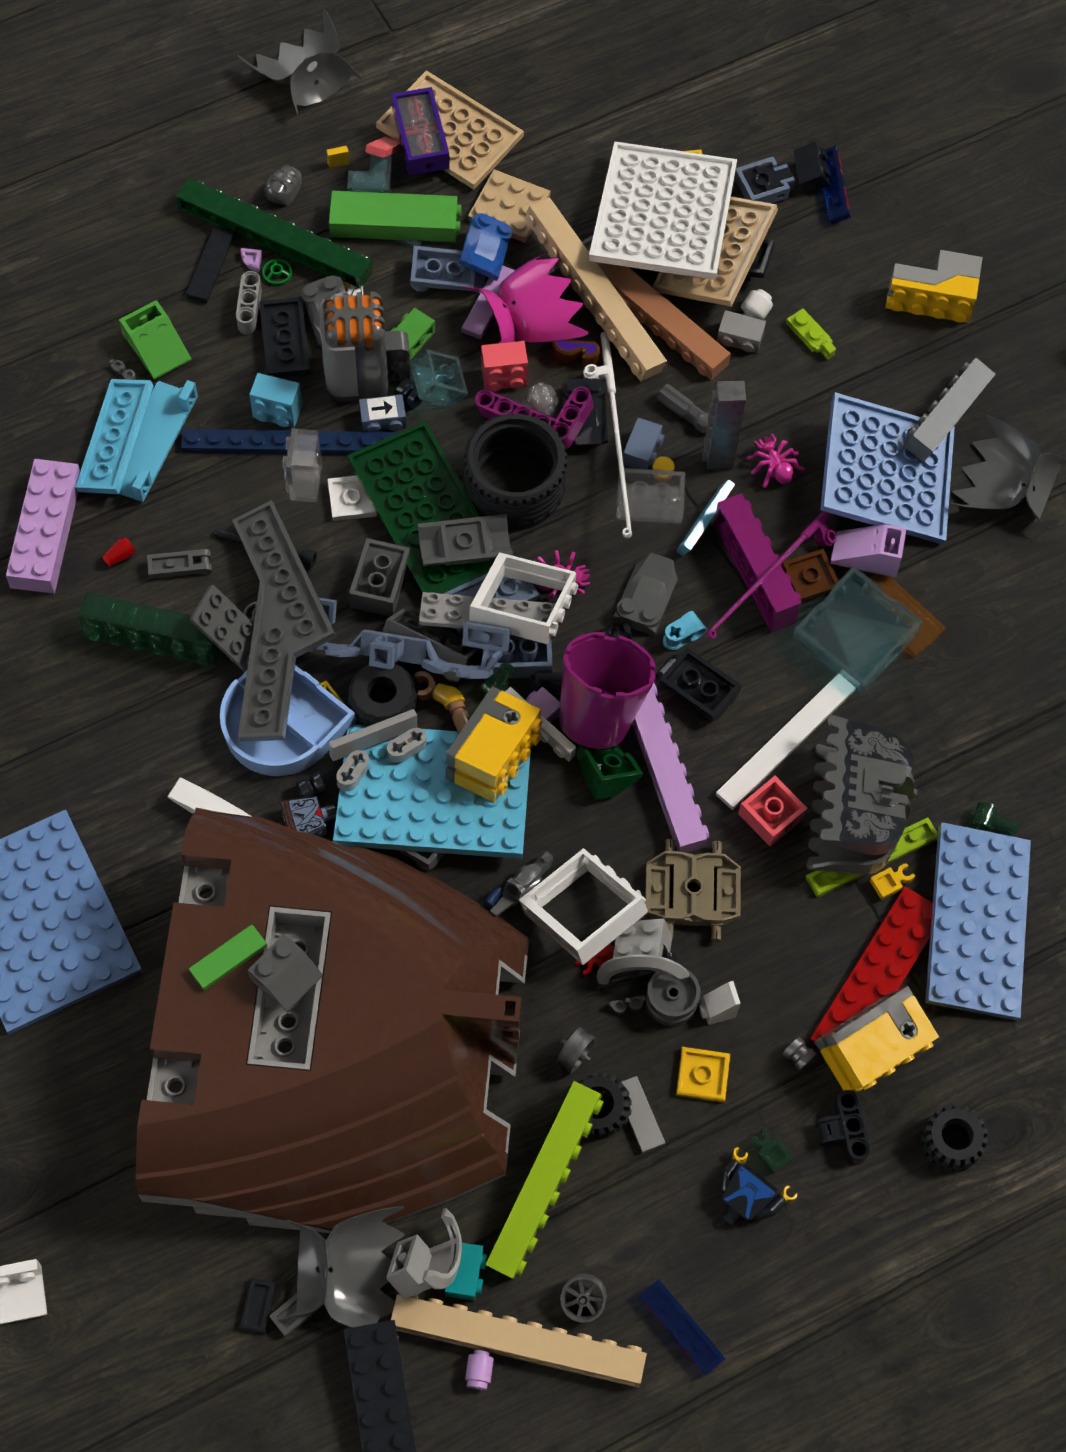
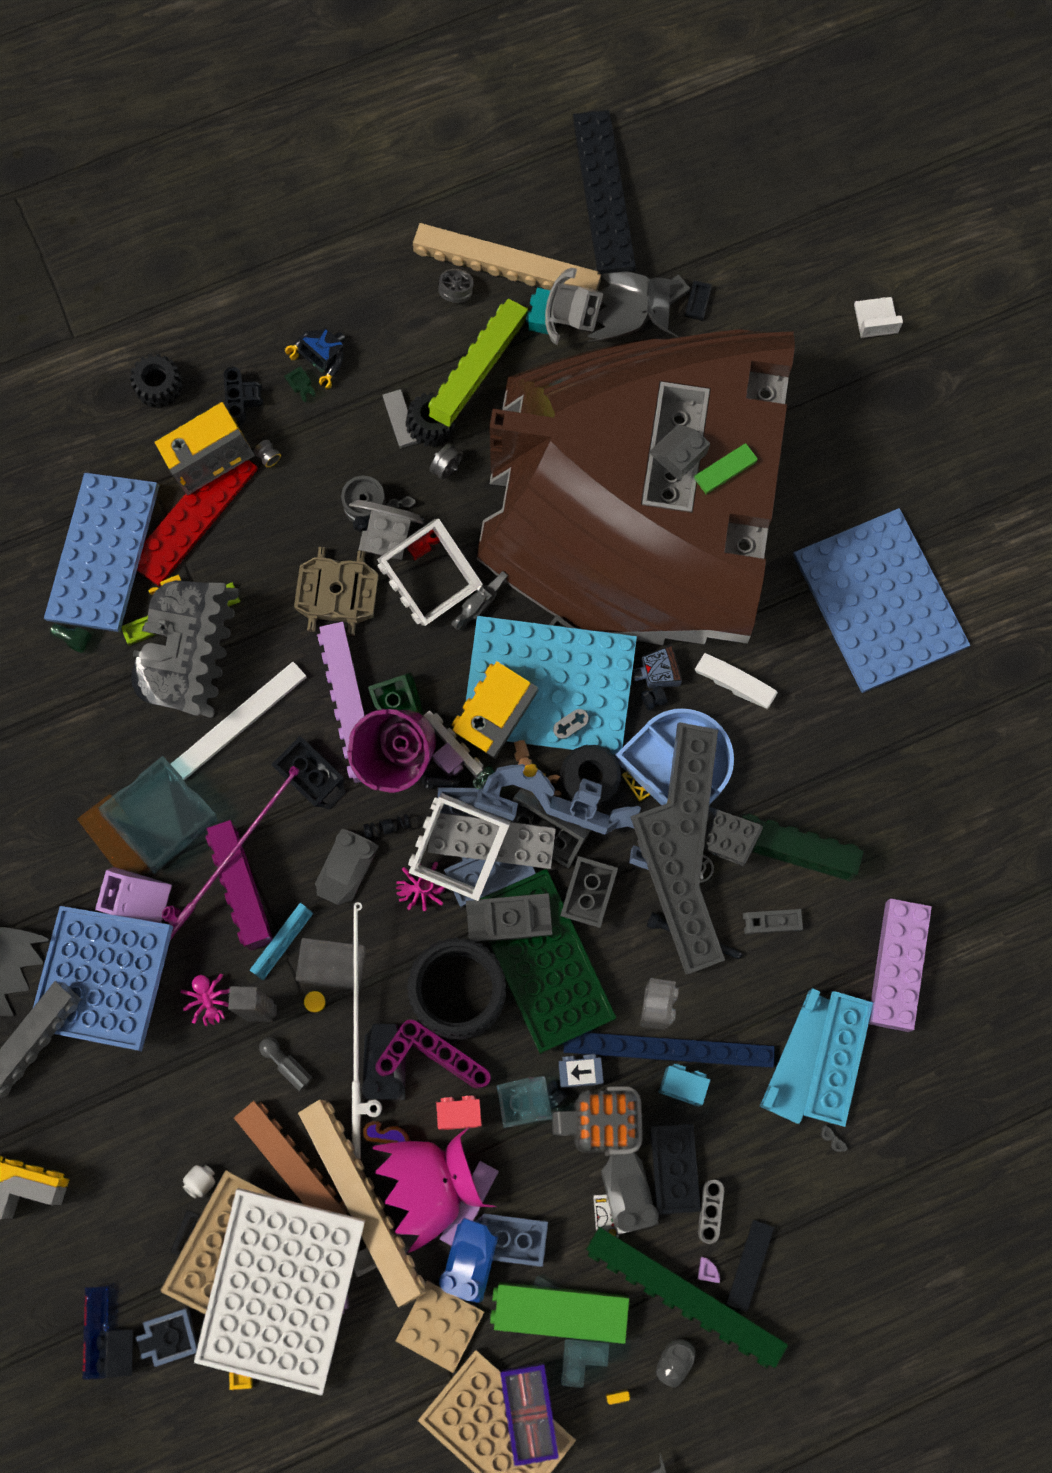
camera: 175 degrees left, 10 degrees up
red cone [102,536,136,567] -> none
bright green slope [119,300,192,380] -> none
green piece [262,259,292,286] -> none
white tile [328,476,377,521] -> none
light grey tile [329,709,417,761] -> none
light grey beam [336,750,369,791] -> none
coral tile [365,136,402,158] -> none
bright green brick [391,308,435,360] -> none
lavender brick [465,1350,494,1390] -> none
dark blue plate [482,886,503,911] -> none
clear head [527,382,559,415] -> none
sand blue brick [623,418,665,472] -> none
clear blue plate [639,1279,726,1376] -> none
medium azure piece [663,611,707,651] -> none
yellow tile [676,1047,730,1103] -> none
white slope [699,981,741,1025] -> none
light grey brick [717,310,766,353] -> none
coral brick [738,776,807,847] -> none
reddish brown plate [782,549,841,602] -> none
lime hinge [786,308,836,360] -> none

